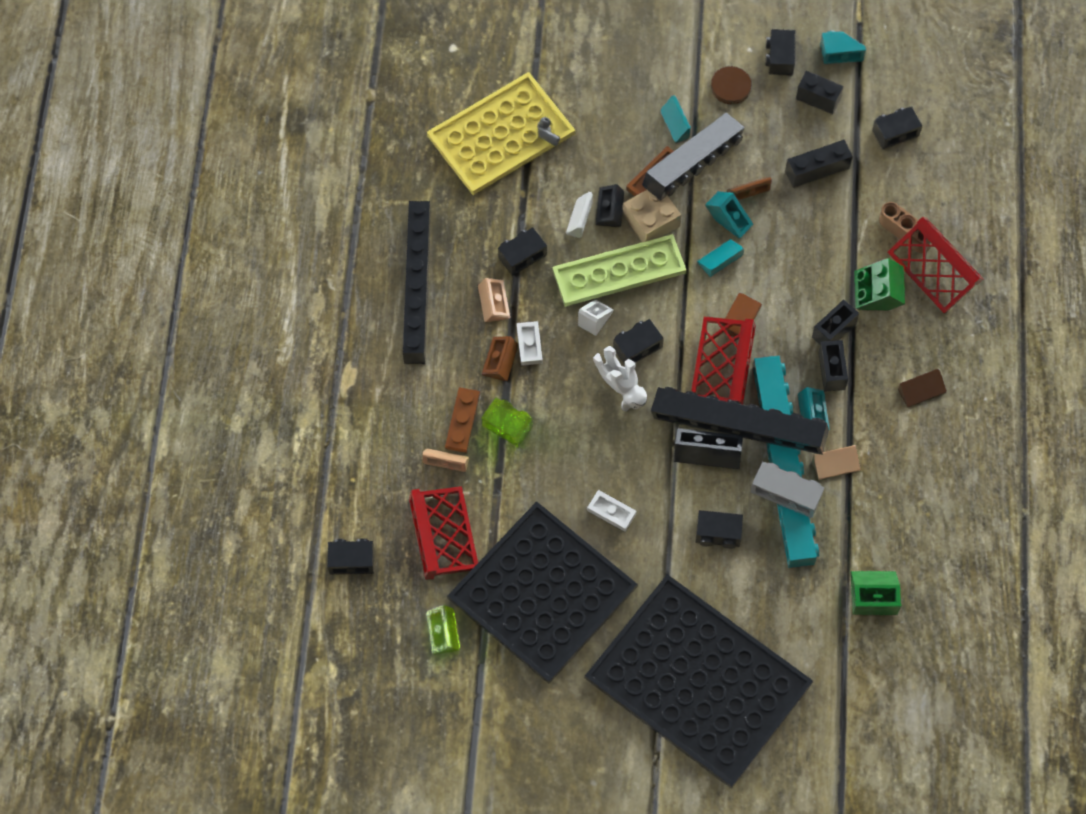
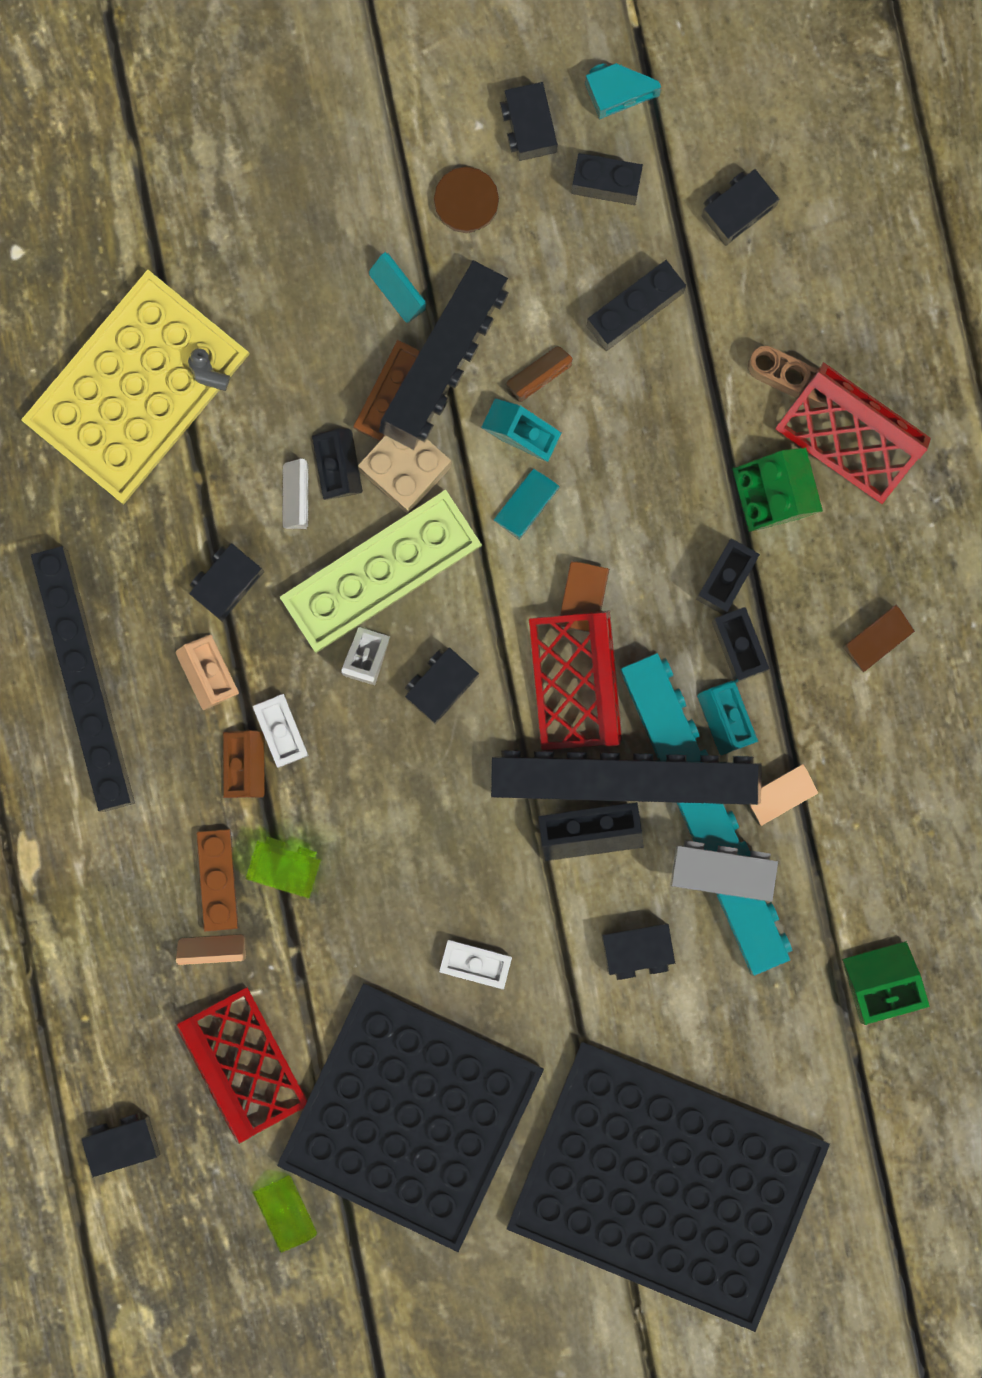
camera: 15 degrees left, 20 degrees up
white animal [593,346,647,412] -> none

